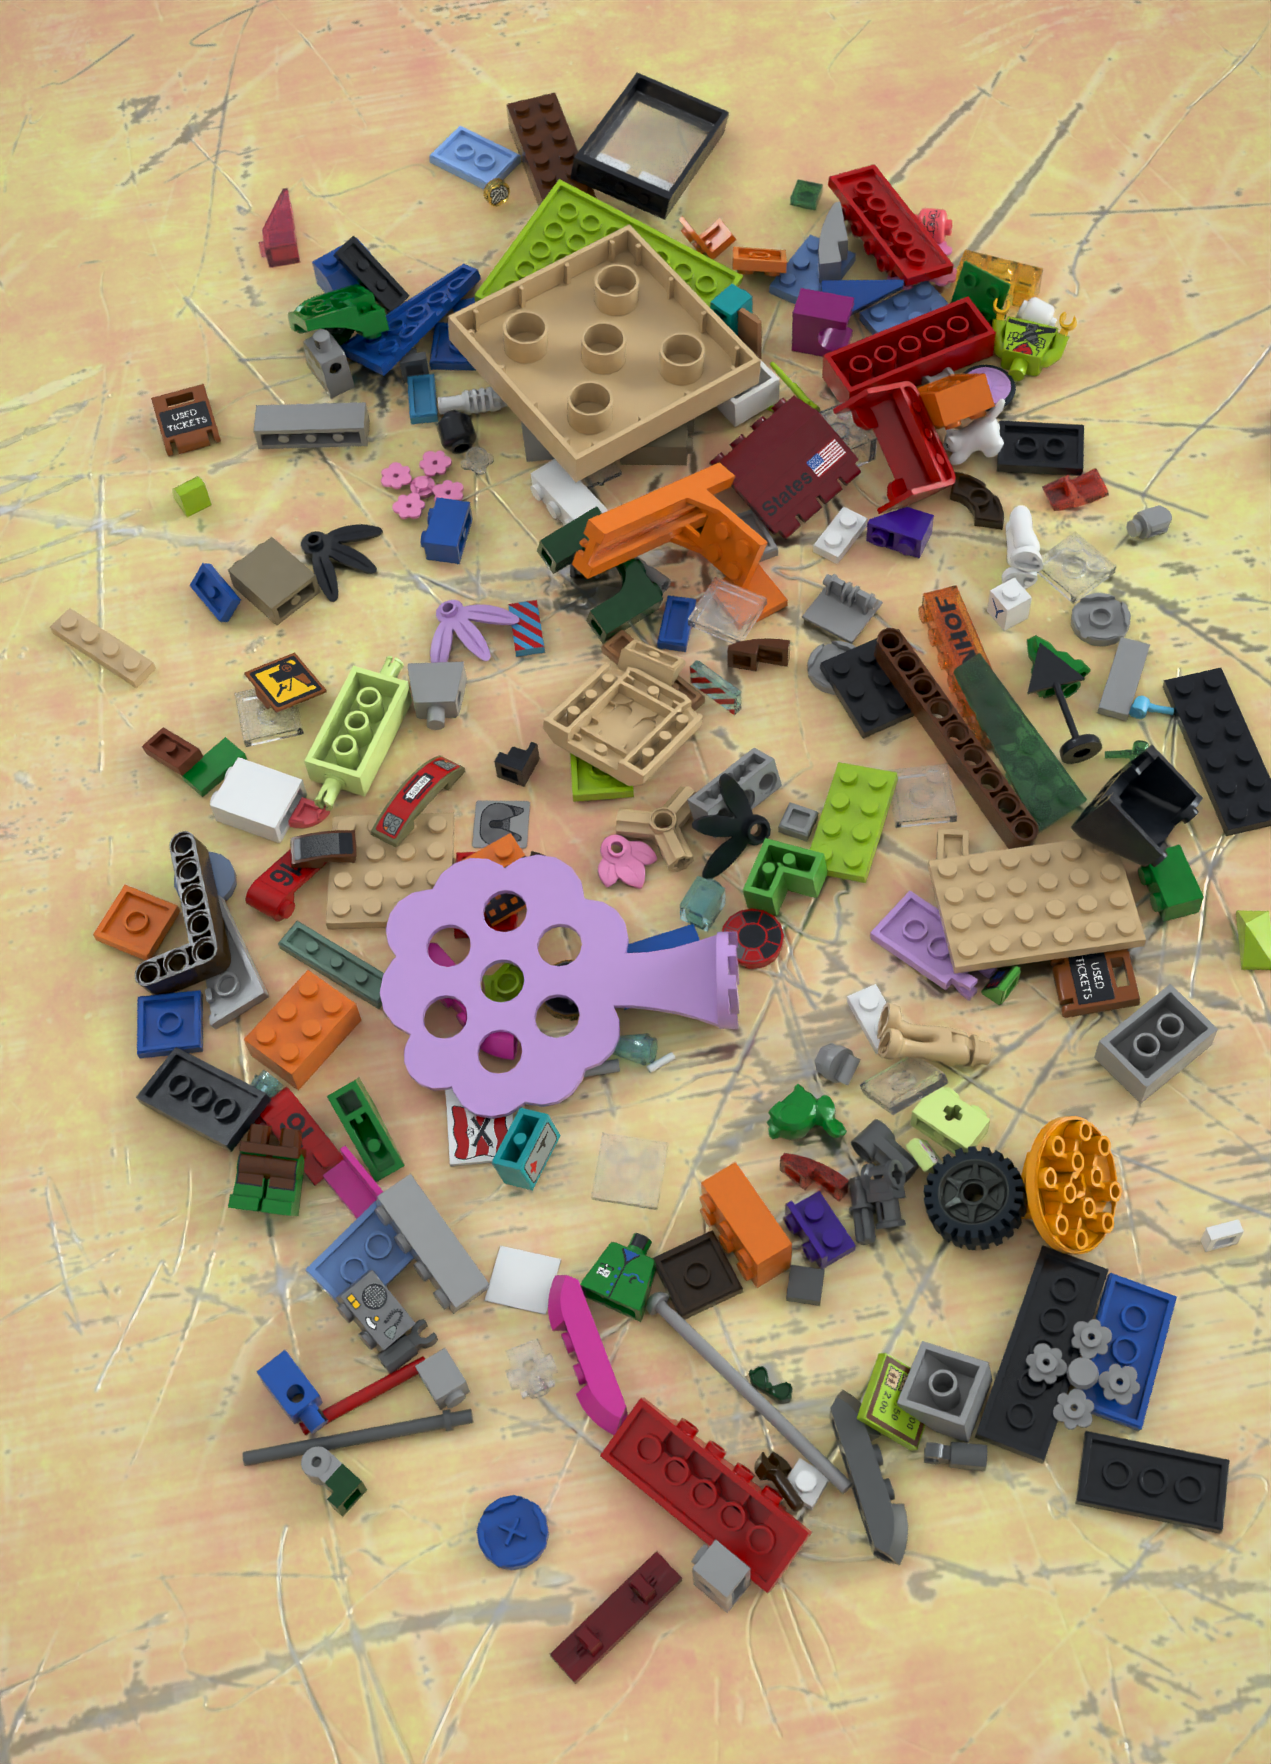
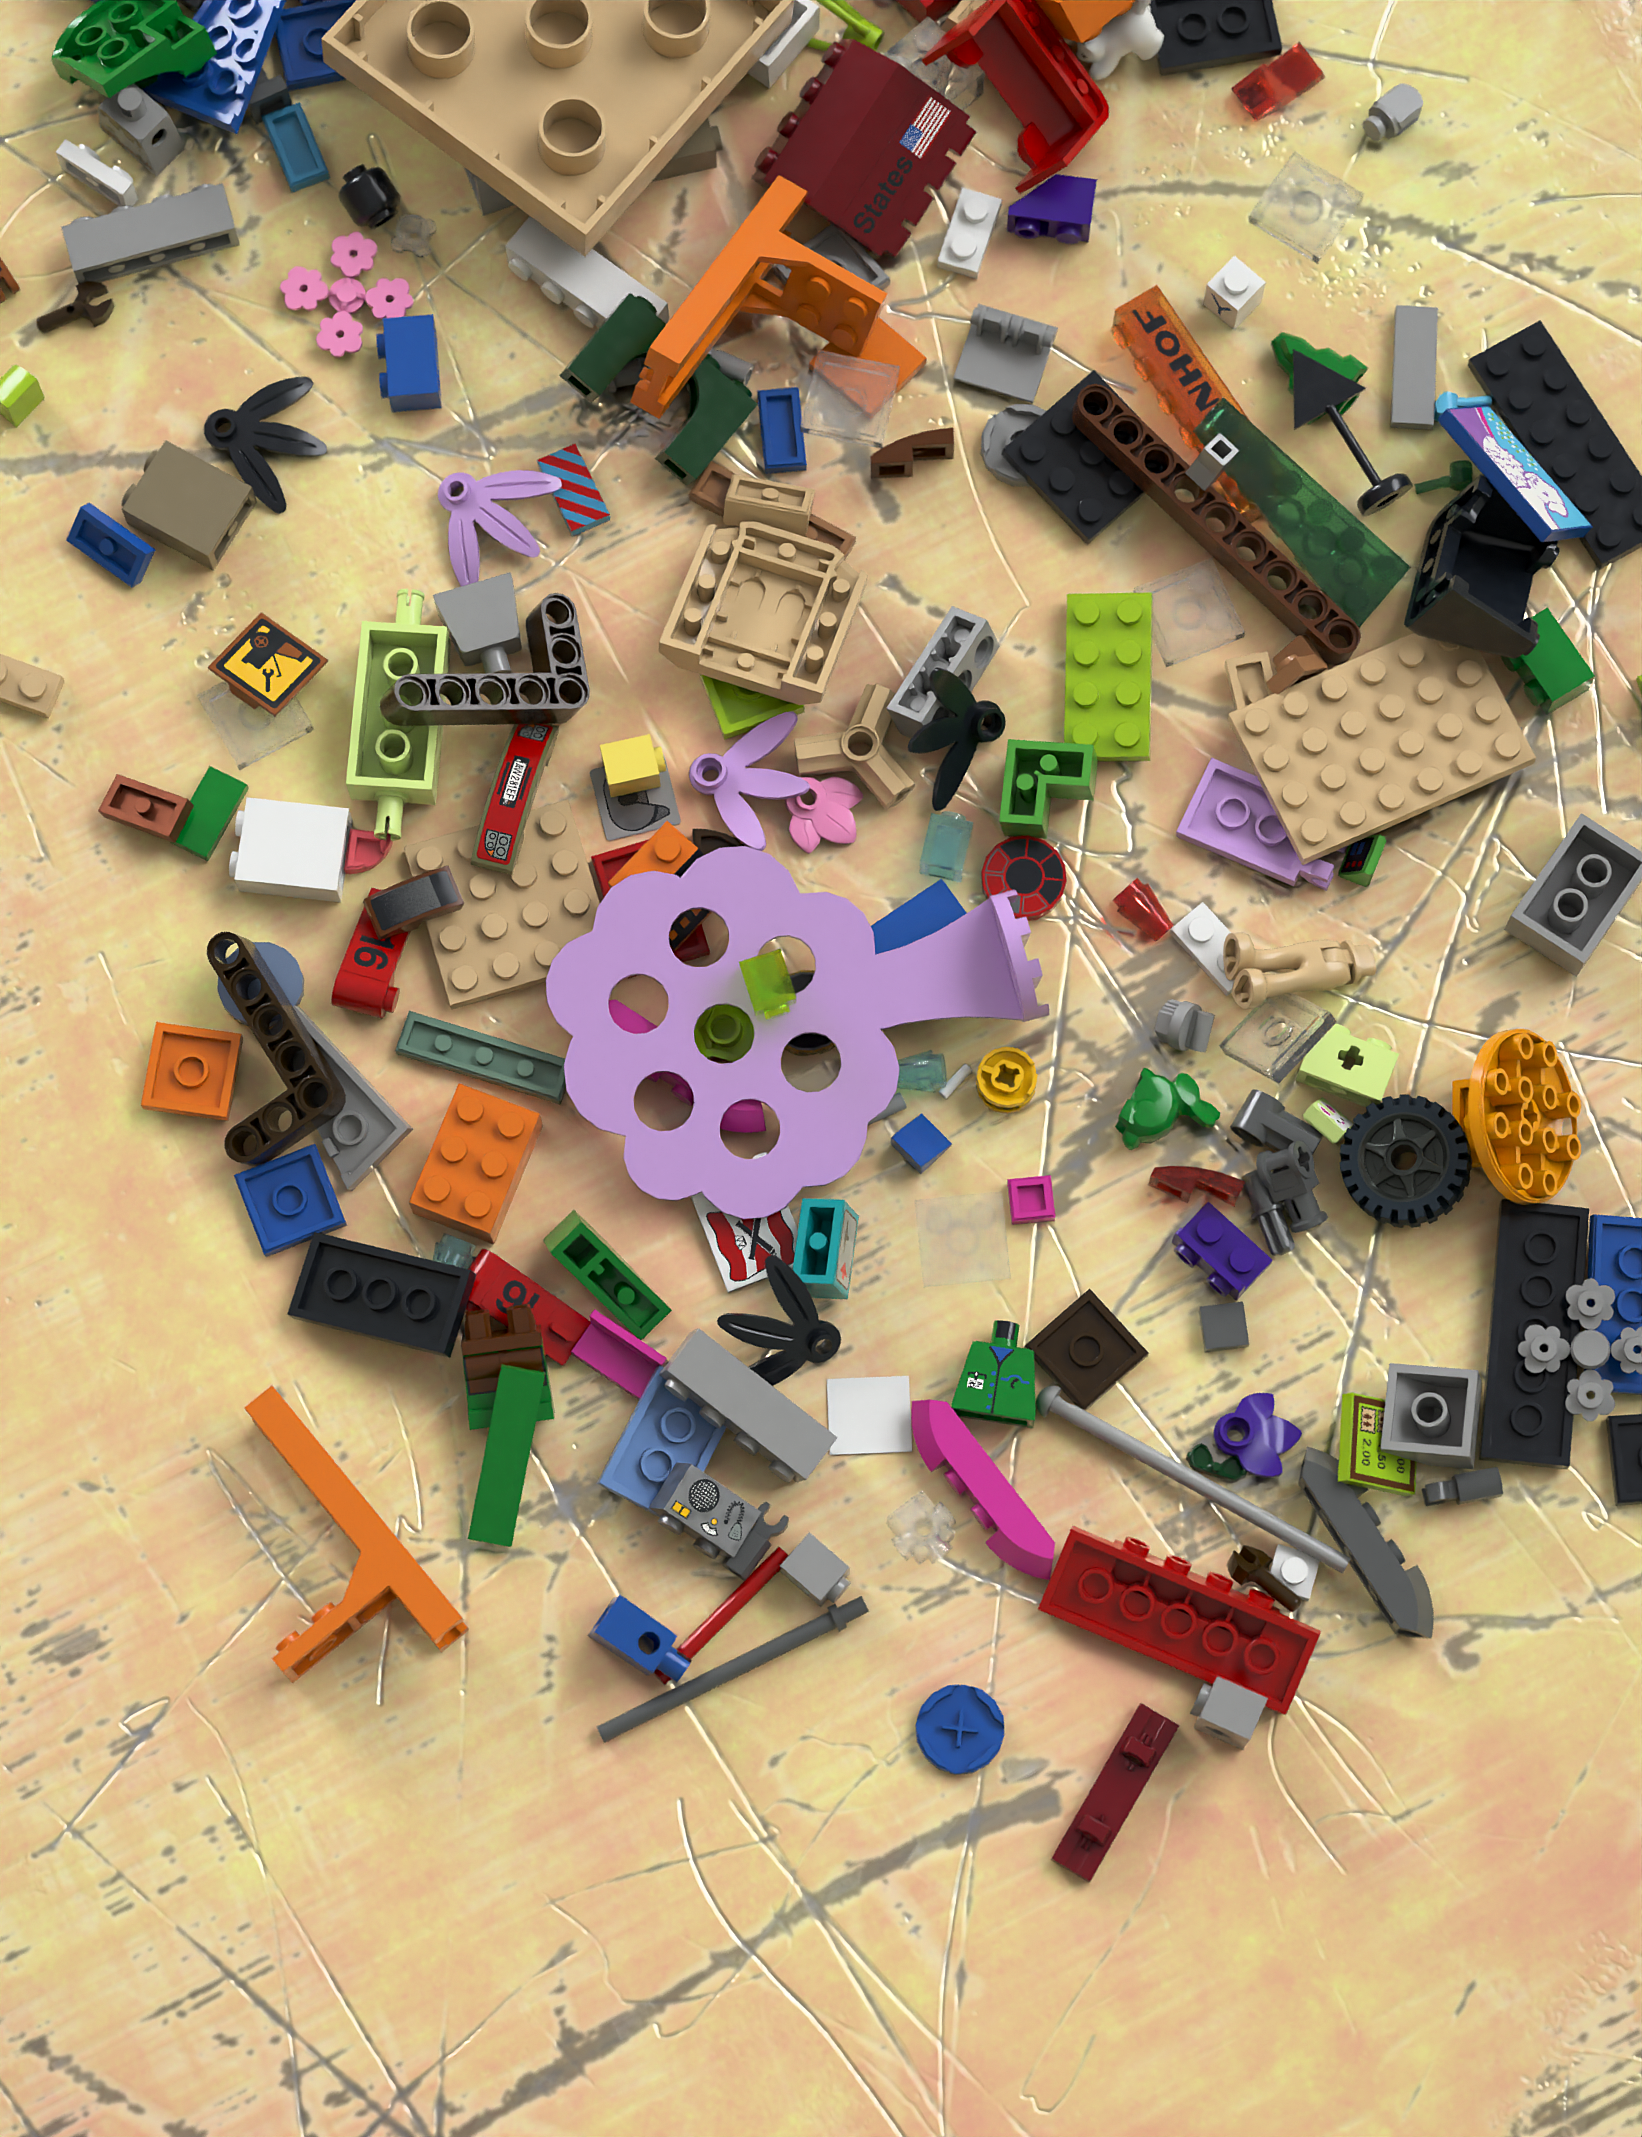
camera: 20 degrees left, 15 degrees up
leg [301,1446,367,1517] -> none
white hinge [437,387,508,415] -> none
black panel [494,742,540,787] -> none
clear light blue tile [690,660,741,715] -> none
orange brick [699,1162,792,1288] -> none
light grey tile [778,802,818,842] -> none
dark brown tile [950,472,1004,530] -> none
white piece [1002,505,1043,589] -> none
container [1050,949,1140,1018] -> none
light grey tile [1071,593,1131,646] -> none
none -> dark brown bar [36,281,115,333]
none -> white plate [56,139,138,207]
none -> orange piece [244,1385,469,1683]
none -> dark brown beam [380,593,590,726]
none -> green tile [468,1364,545,1547]
none -> light yellow brick [600,734,666,798]
none -> lavender plant [689,712,810,851]
none -> black plant [717,1255,841,1386]
none -> clear neon green brick [739,949,797,1020]
none -> blue slope [891,1114,952,1174]
none -> yellow wheel [976,1046,1038,1114]
none -> dark pink tile [1007,1175,1056,1225]
none -> clear red cone [1112,877,1175,942]
none -> light grey piece [1185,433,1239,491]
none -> dark purple plate [1213,1393,1302,1478]
none -> medium nougat bracket [1266,635,1328,695]
none -> tile [1438,405,1593,542]

